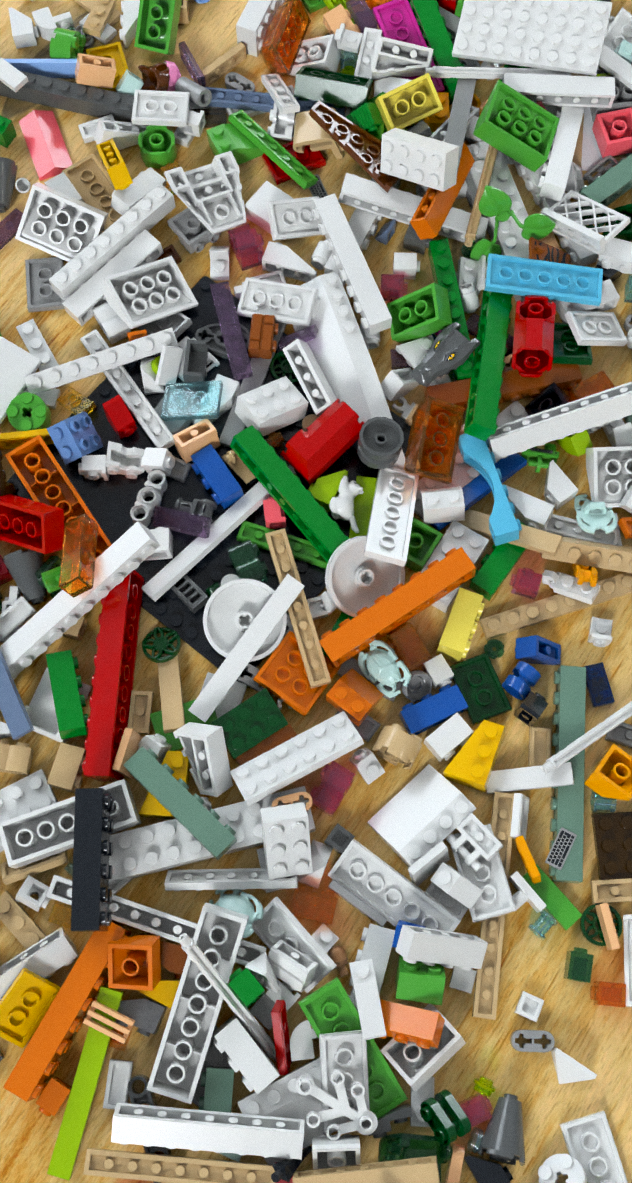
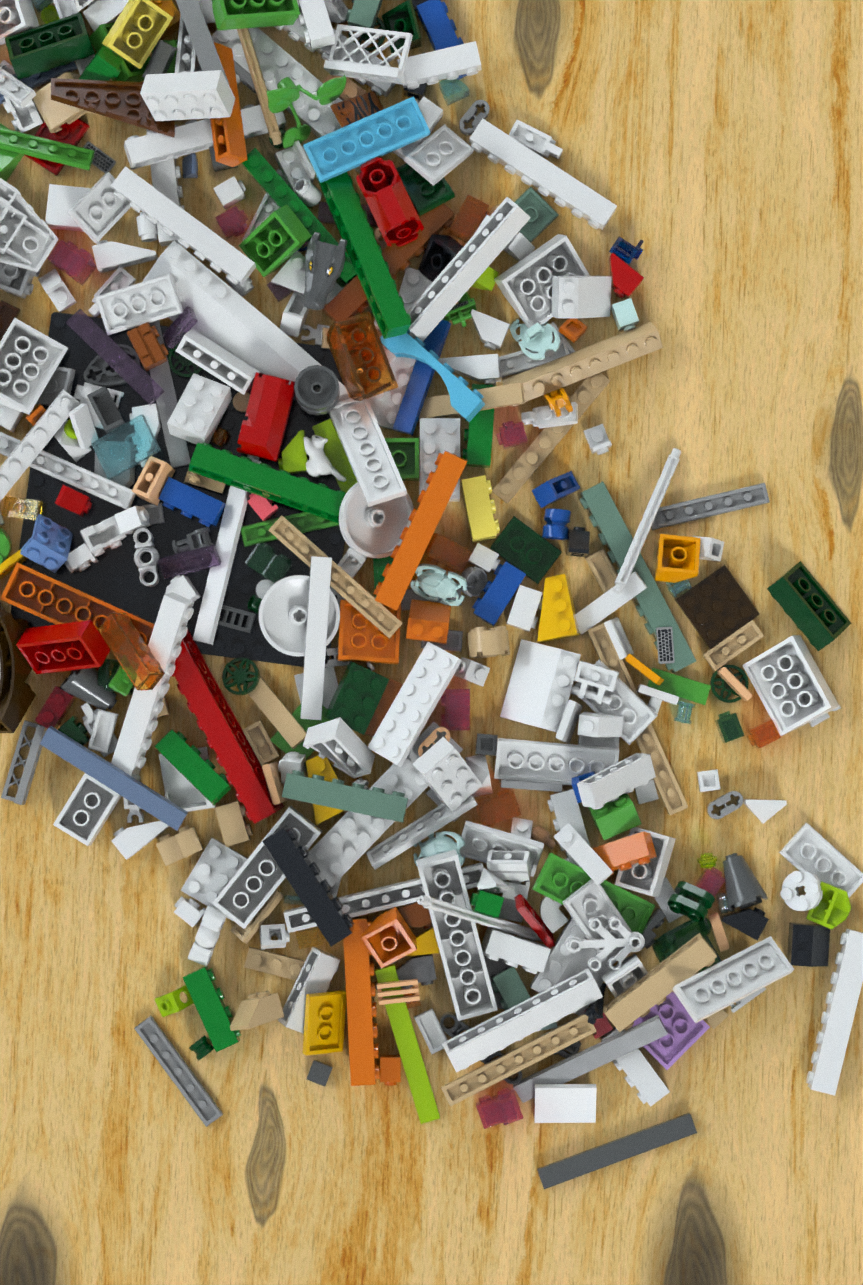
camera: 30 degrees left, 15 degrees up
white slope [420,486,465,524] -> none
clear green plate [484,639,504,659] -> none
clear blue tile [584,662,615,708] -> none

